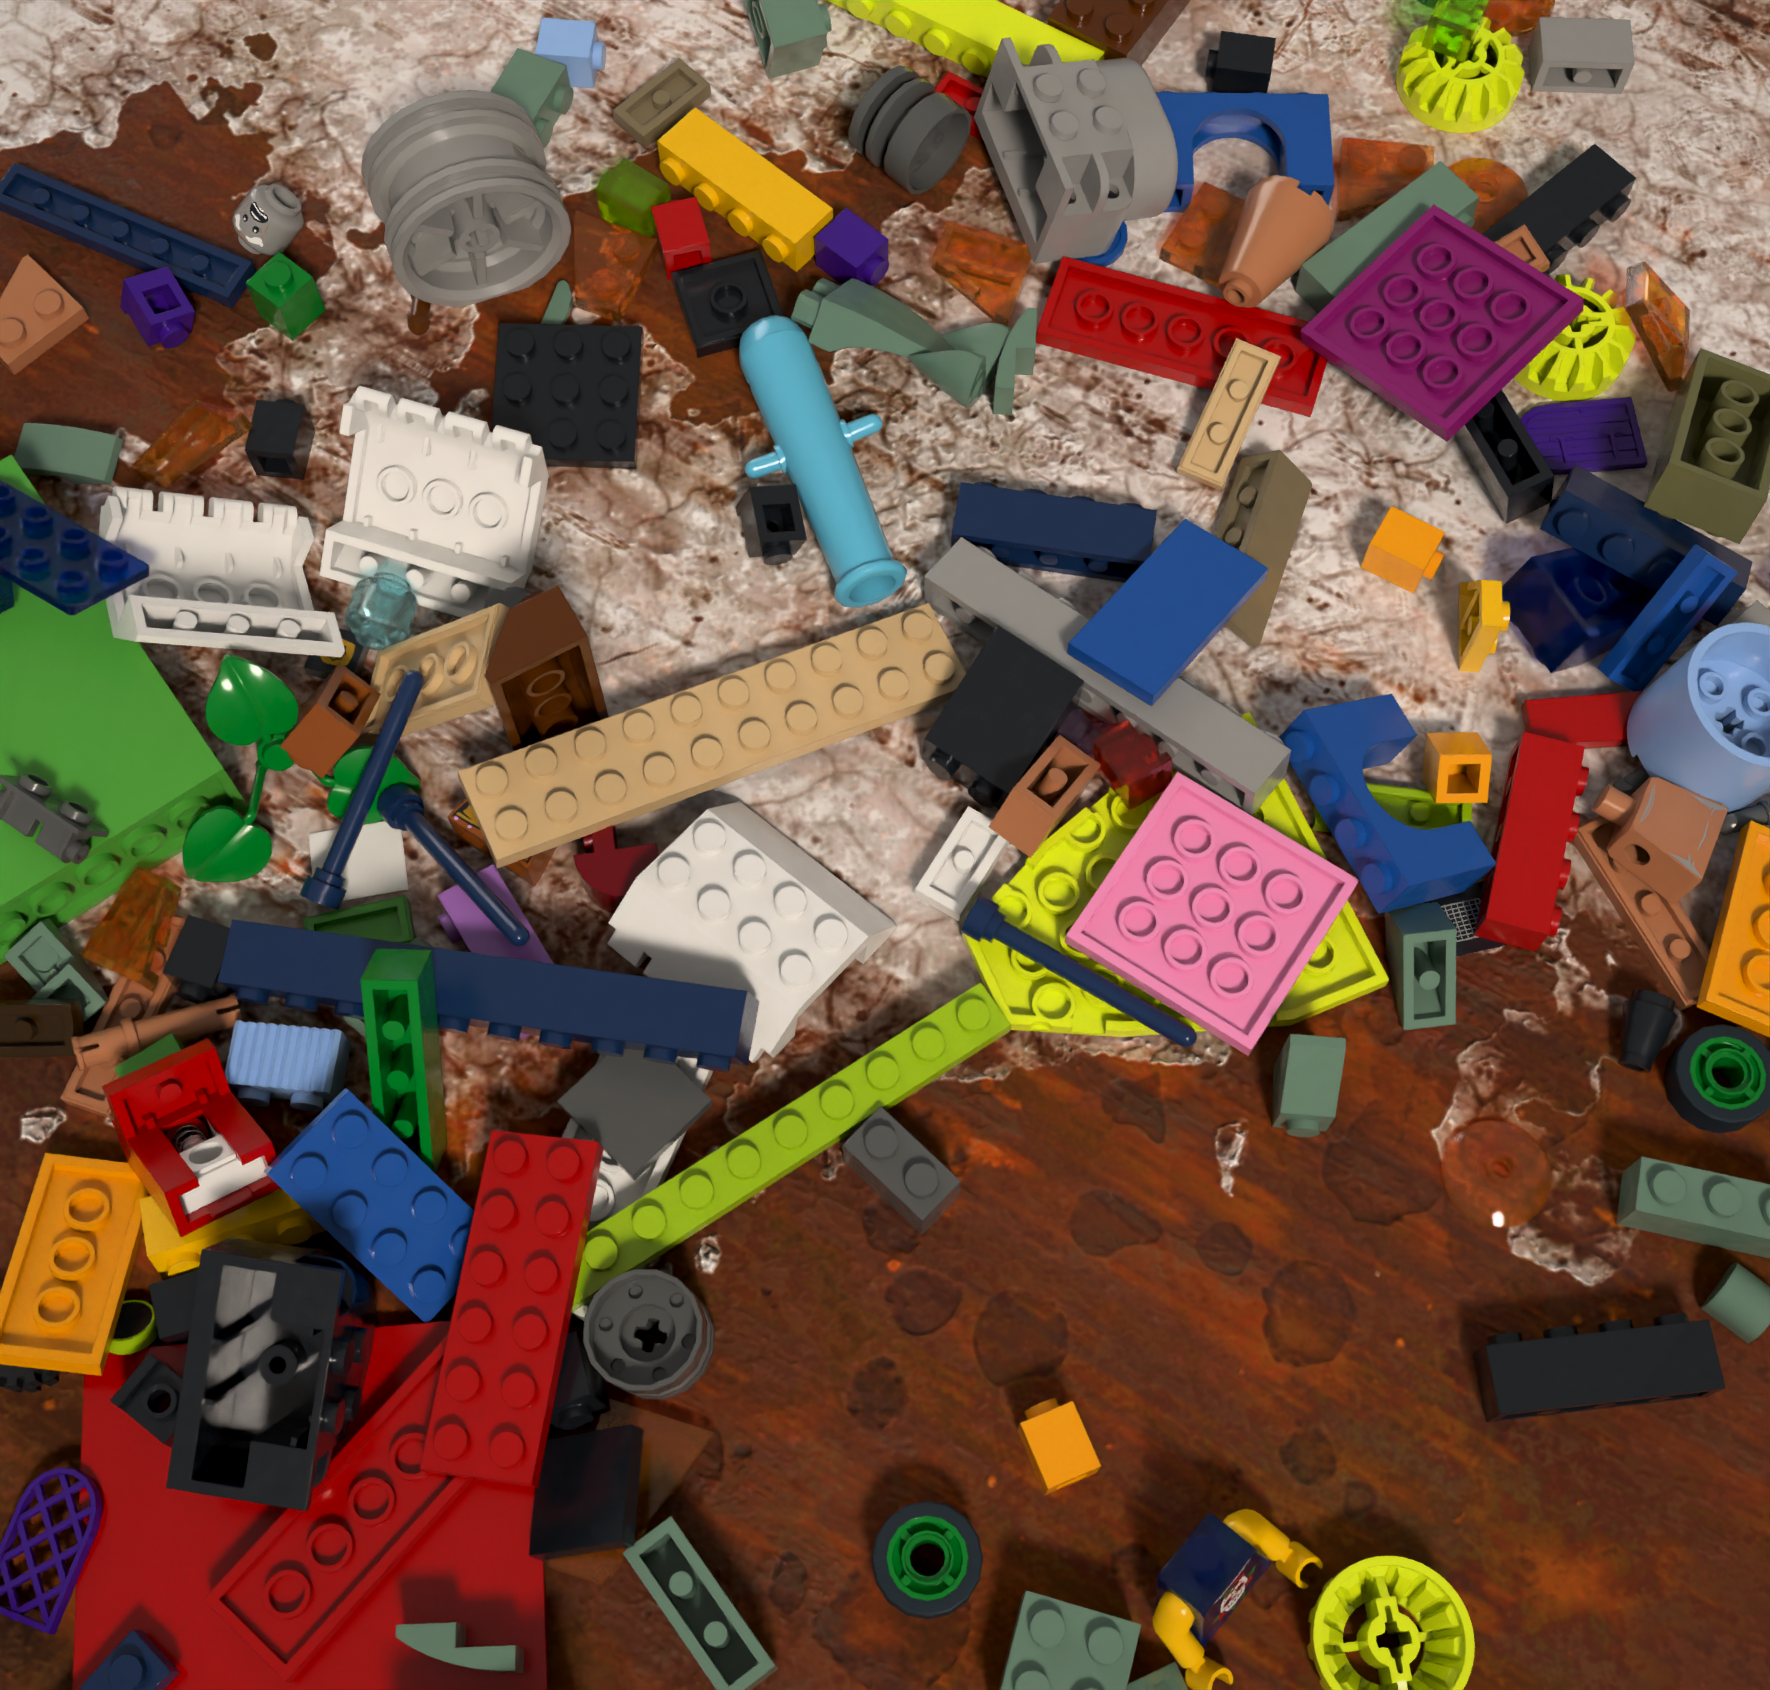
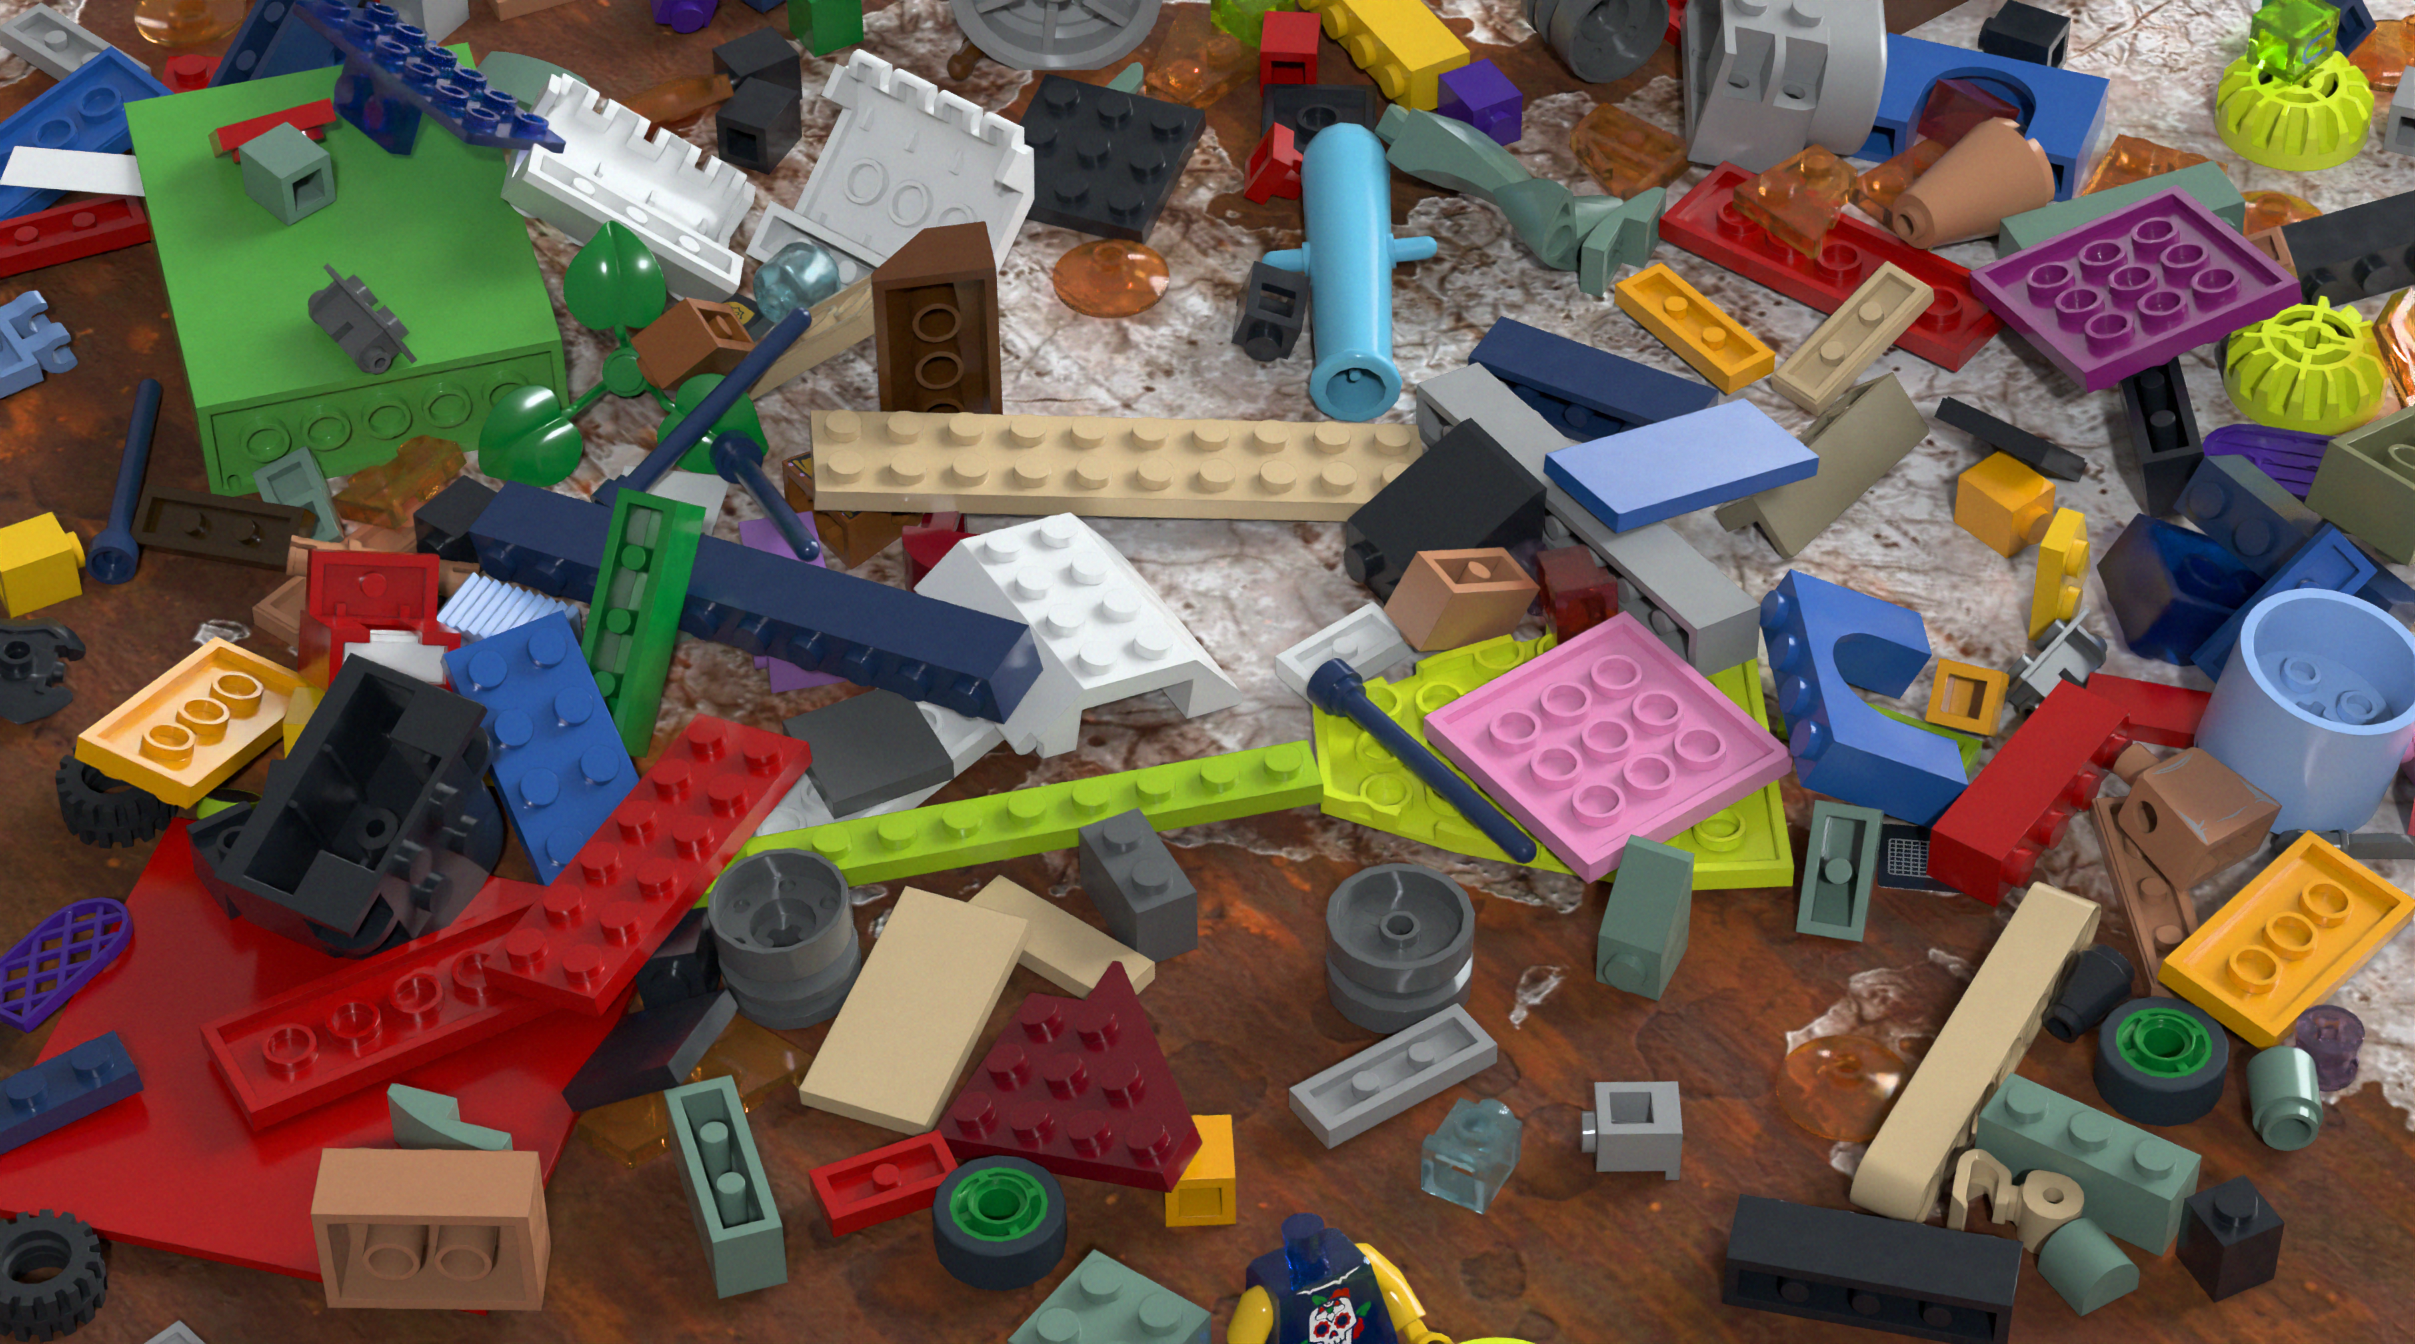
camera: 20 degrees right, 25 degrees down
none -> black brick [710,26,803,105]
none -> tan tile [799,886,1031,1137]
none -> red plate [808,1129,959,1238]
none -> dark red wing [934,961,1203,1193]
none -> tan tile [967,874,1155,1000]
none -> clear orange dish [1052,239,1170,319]
none -> red tile [1243,122,1304,205]
none -> light grey plate [1289,1003,1498,1150]
none -> dark grey wheel [1325,863,1475,1035]
none -> clear light blue brick [1421,1097,1522,1214]
none -> light grey brick [1580,1081,1683,1180]
none -> light orange plate [1614,262,1776,395]
none -> clear orange wing [1732,143,1858,259]
none -> tan beam [1850,881,2101,1224]
none -> clear red brick [1916,79,2021,150]
none -> black tile [1934,396,2088,482]
none -> tan leg [1946,1149,2084,1255]
none -> dark grey hinge [2004,607,2107,721]

